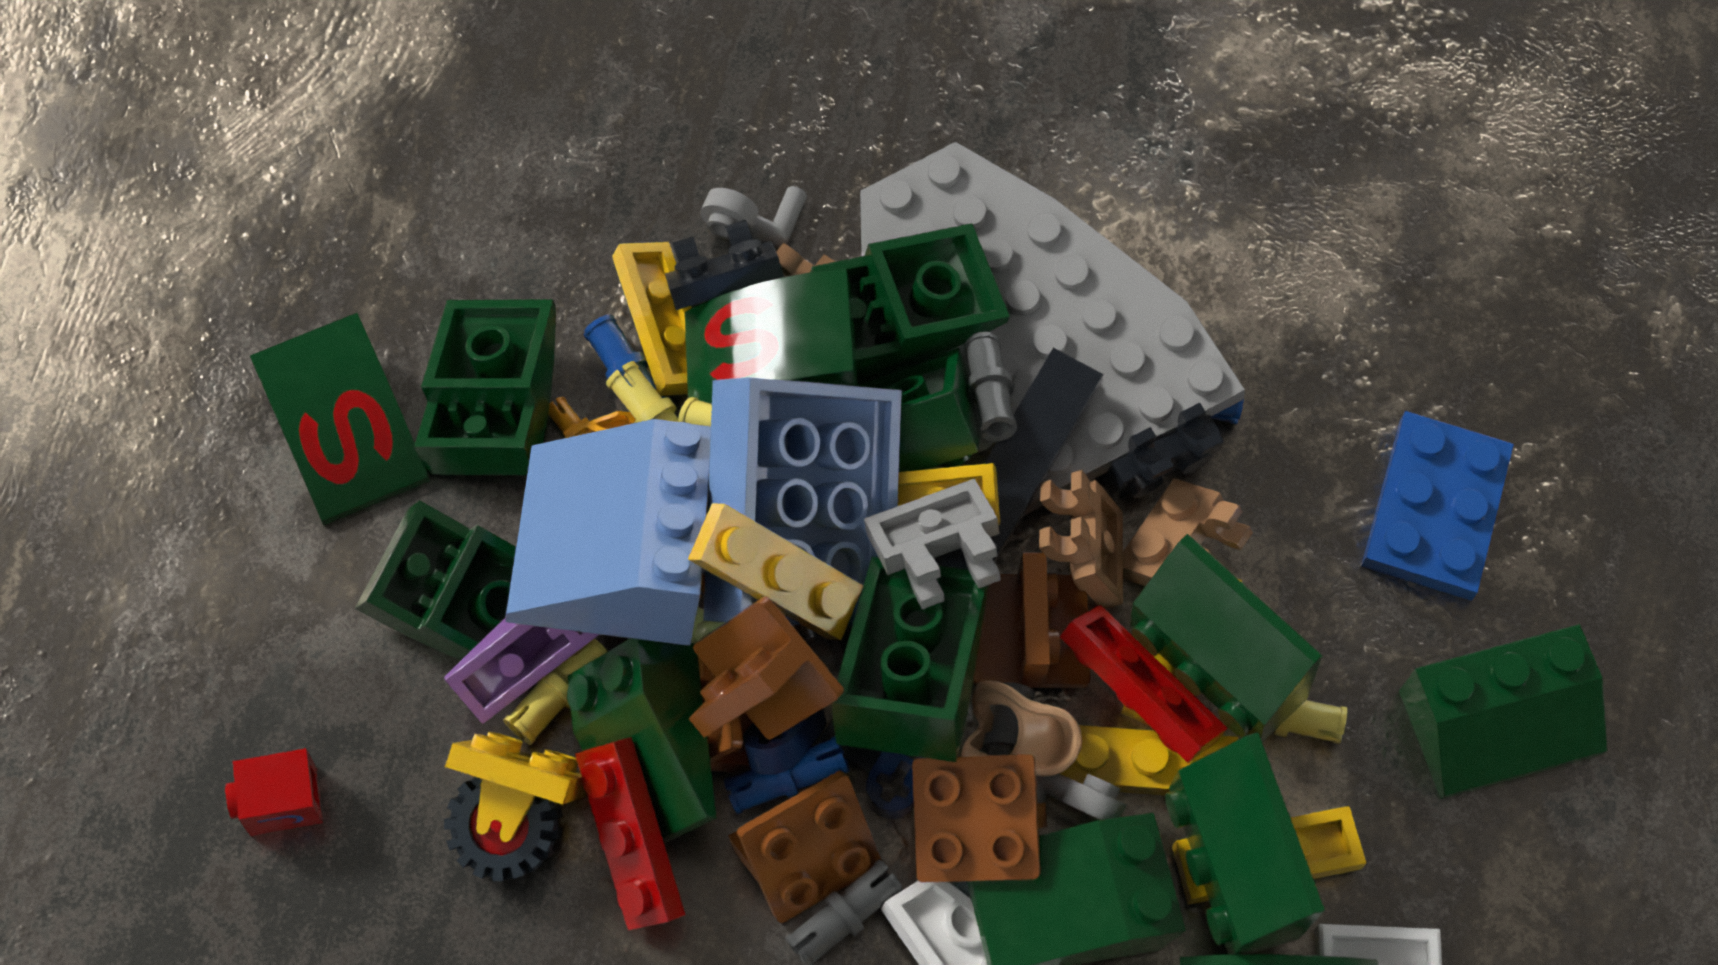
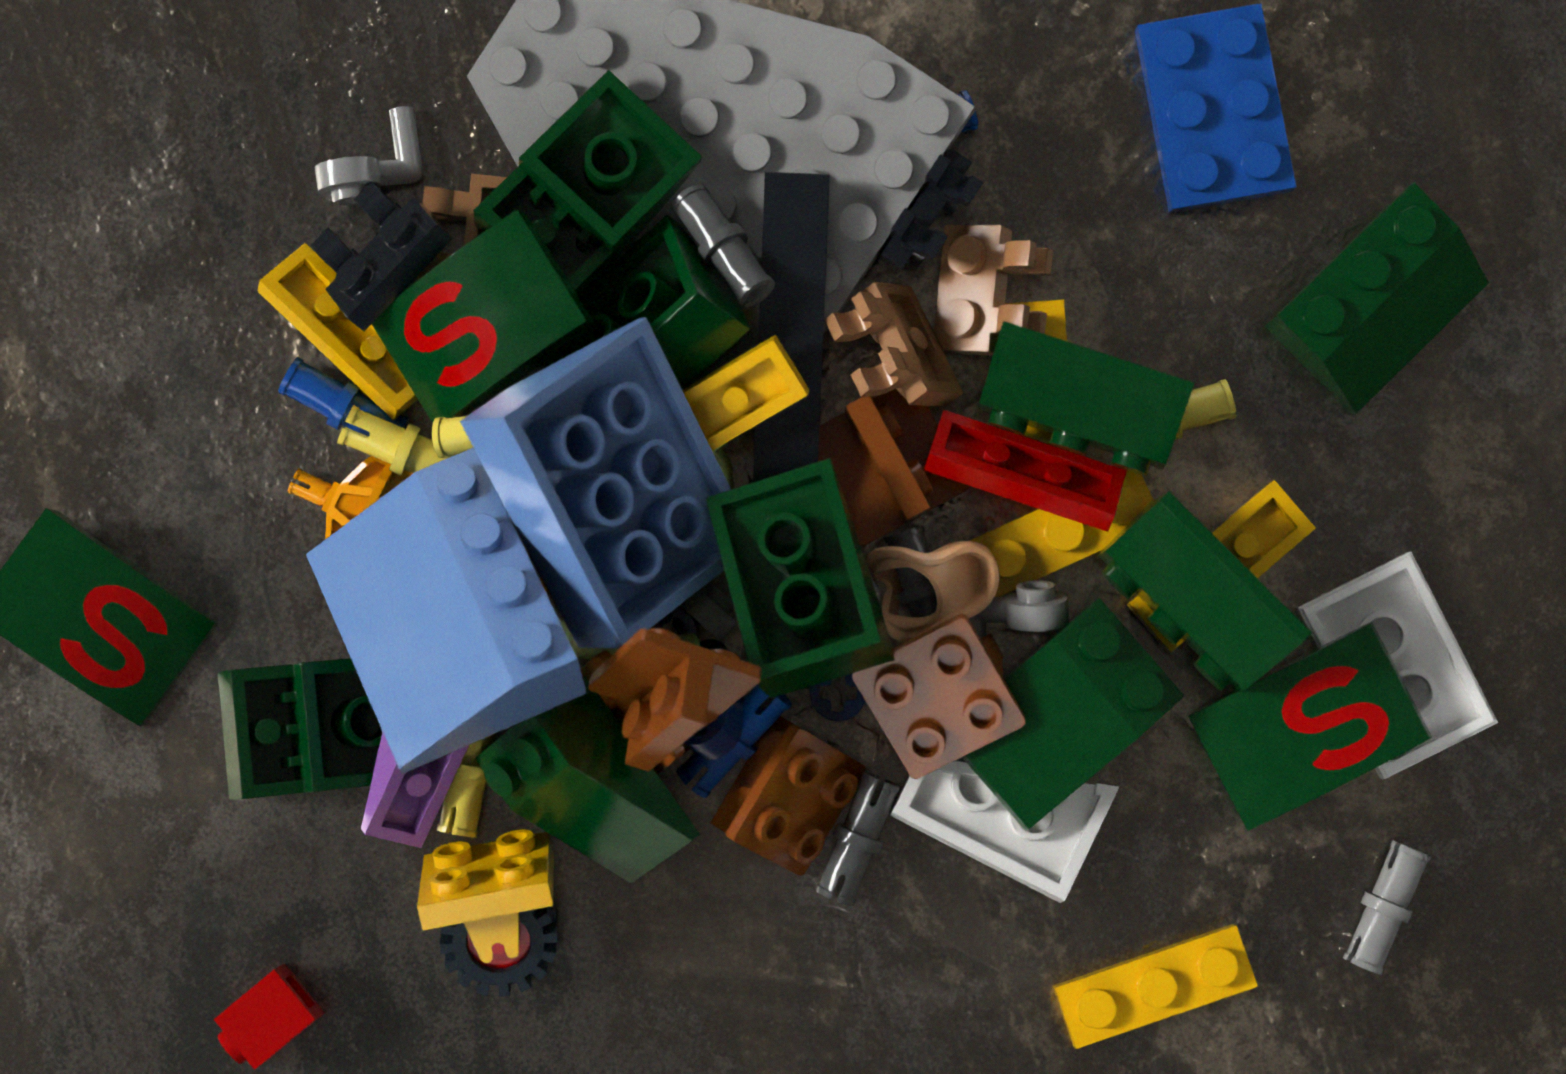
camera: 25 degrees left, 20 degrees up
dark green slope [414,299,556,475] -> none
red plate [575,736,686,930] -> none
yellow plate [688,504,863,640] -> none
light grey plate [864,479,1001,609] -> none

